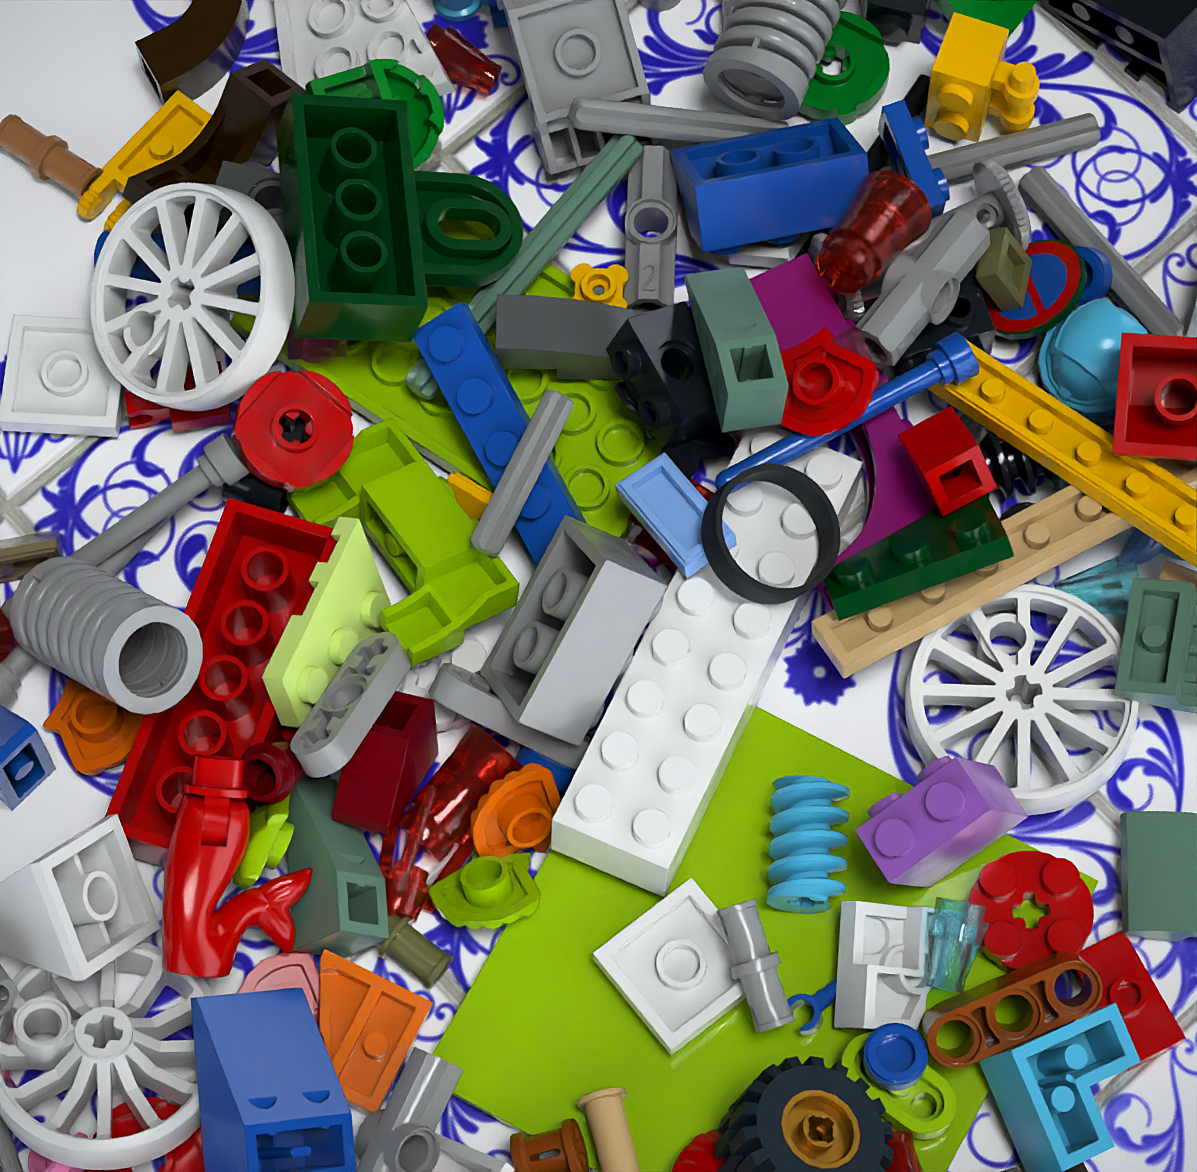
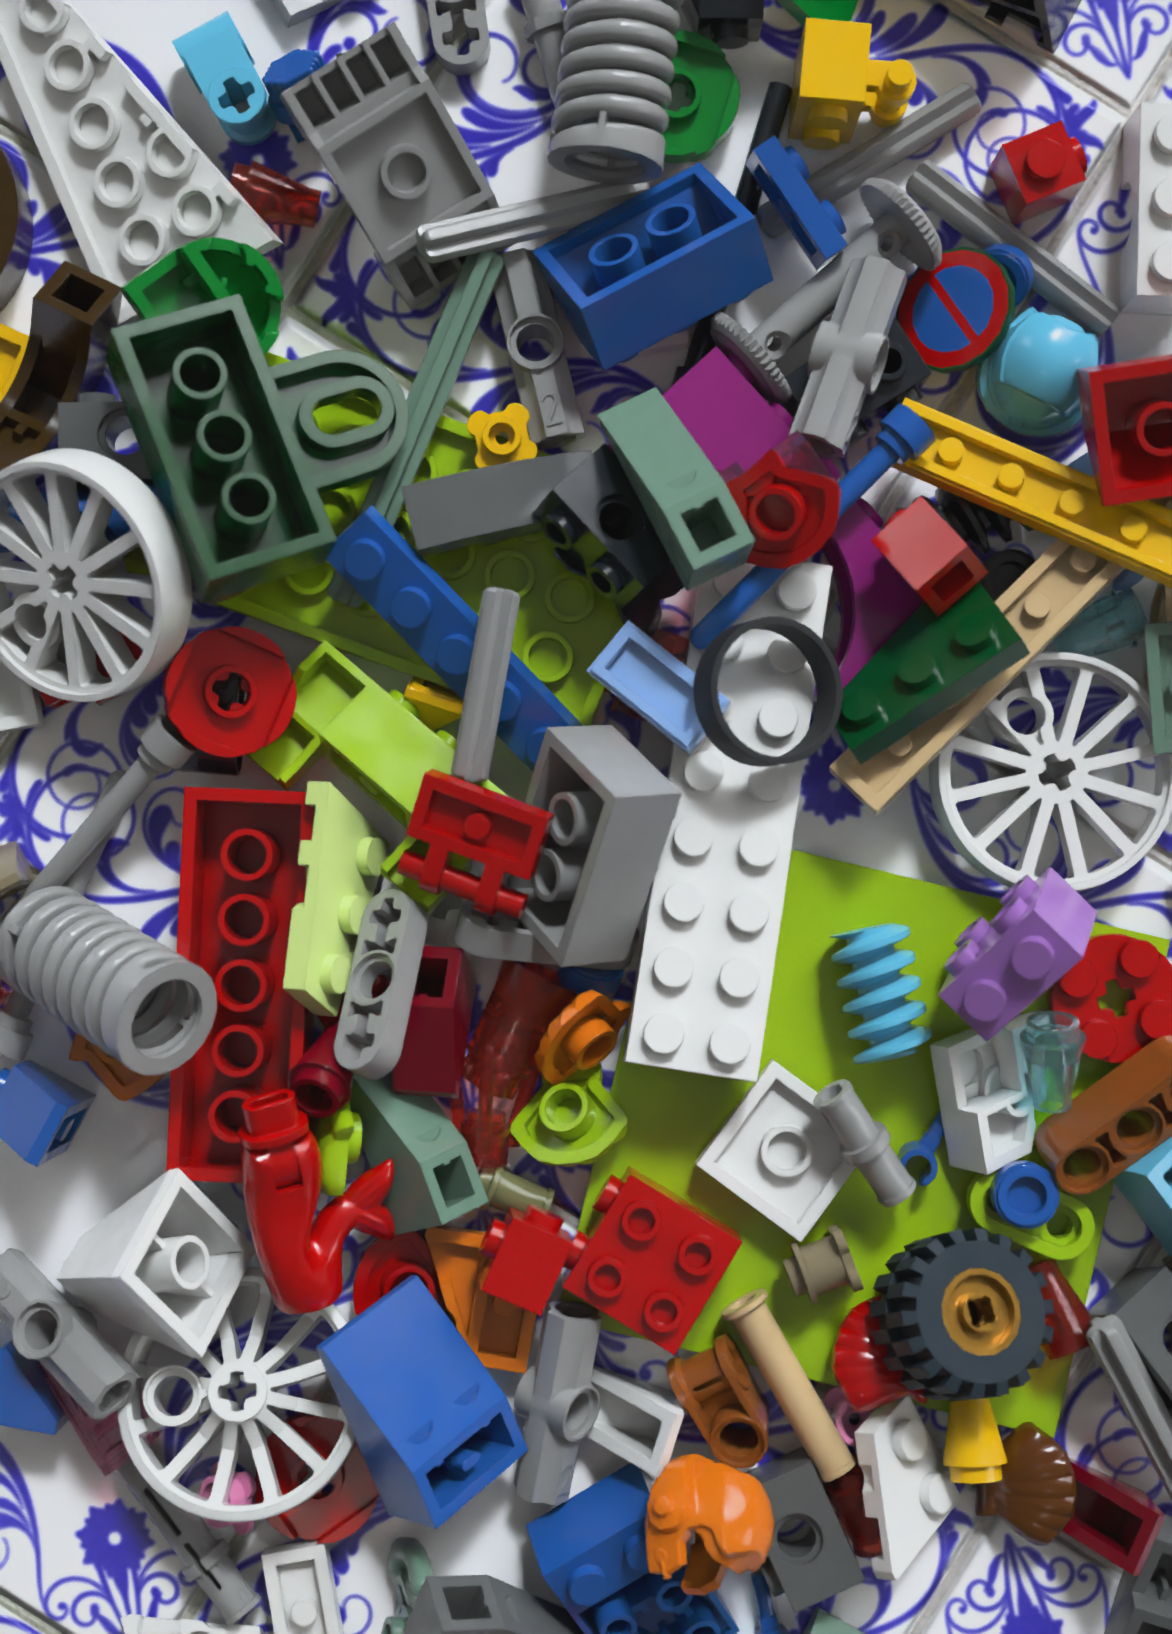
camera: 20 degrees left, 20 degrees up
clear red plant [815,170,932,295] -> none
olive plate [975,227,1033,312] -> none
none -> red plate [397,769,555,919]
none -> red brick [478,1204,573,1316]
none -> red brick [562,1166,743,1355]
none -> dark tan brick [782,1224,863,1305]
none -> red brick [988,120,1087,225]

